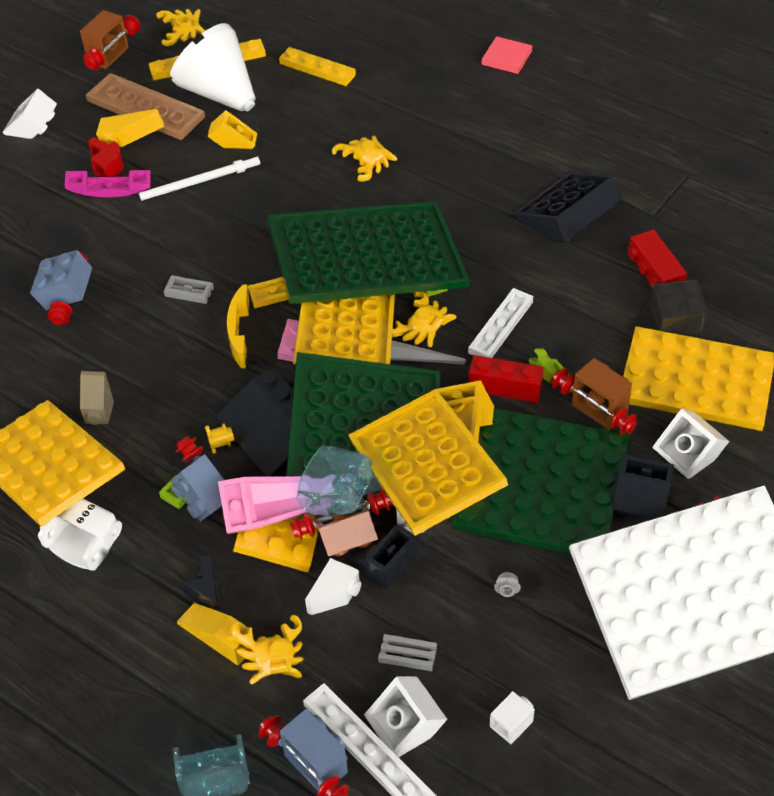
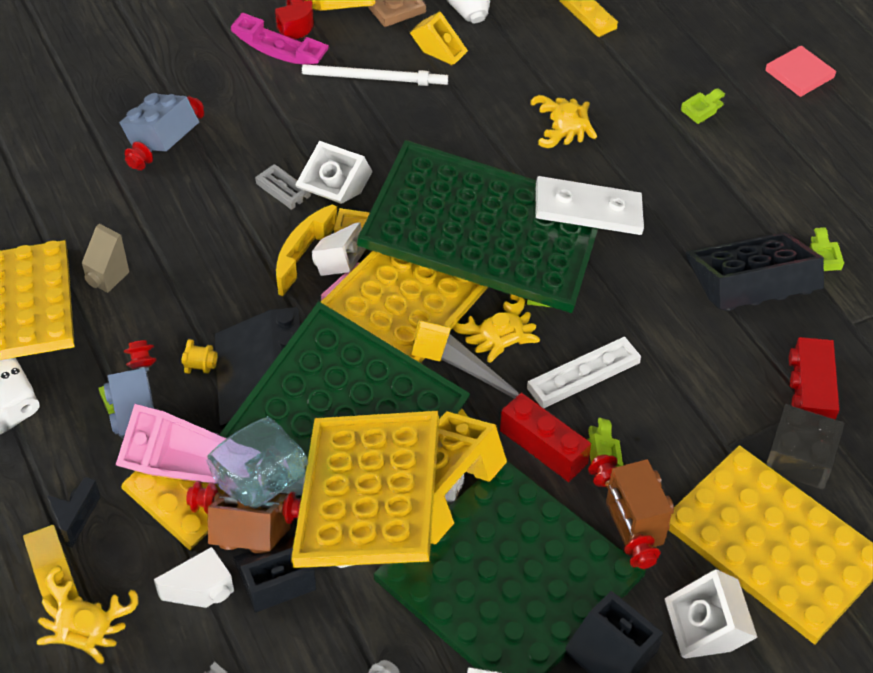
camera: 25 degrees right, 0 degrees up
none -> white slope [295,141,373,204]
none -> white slope [312,223,366,276]
none -> yellow slope [411,319,451,361]
none -> white plate [536,176,644,235]
none -> lime plate [681,88,725,124]
none -> lime plate [810,228,844,271]

